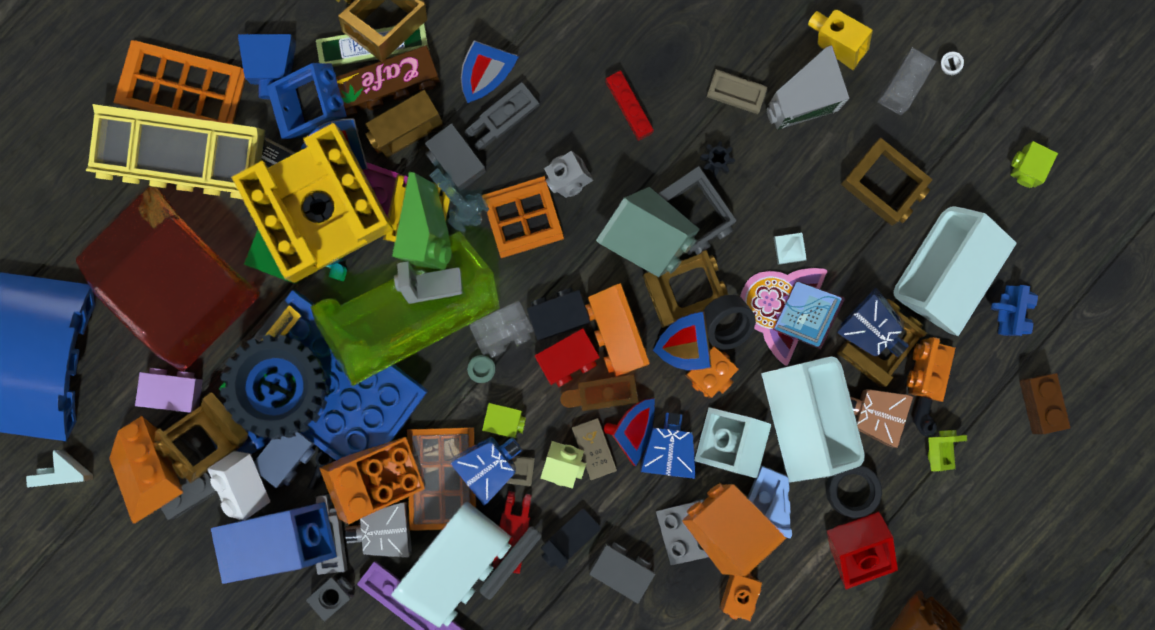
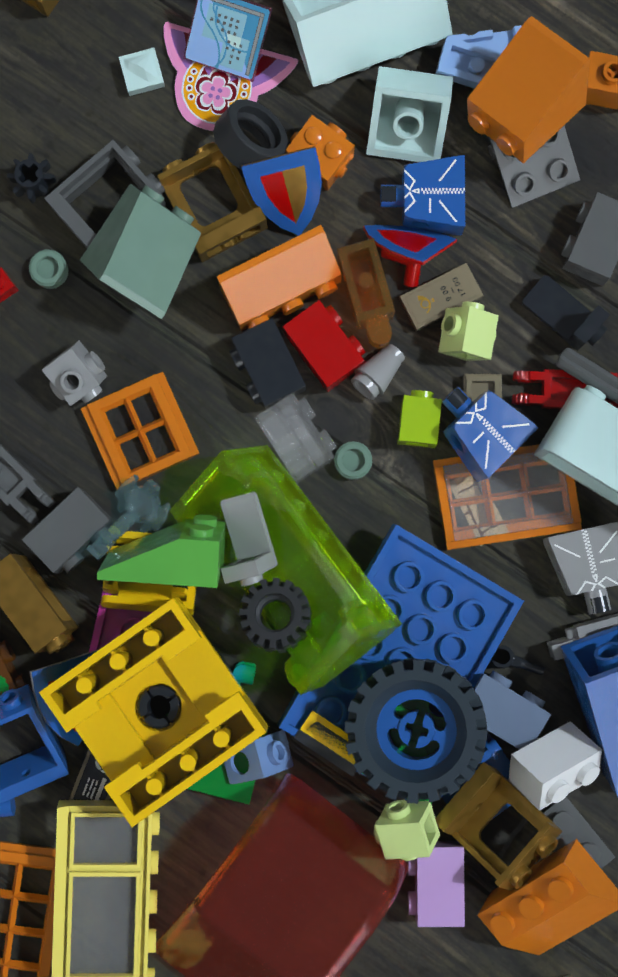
camera: 90 degrees left, 0 degrees up
orange slope [320,437,425,524] -> none
none -> sand green tile [29,249,69,289]
none -> medium blue bracket [224,730,293,784]
none -> black tyre [239,578,312,653]
none -> light grey cone [351,344,405,400]
none -> yellowish green brick [374,800,440,861]

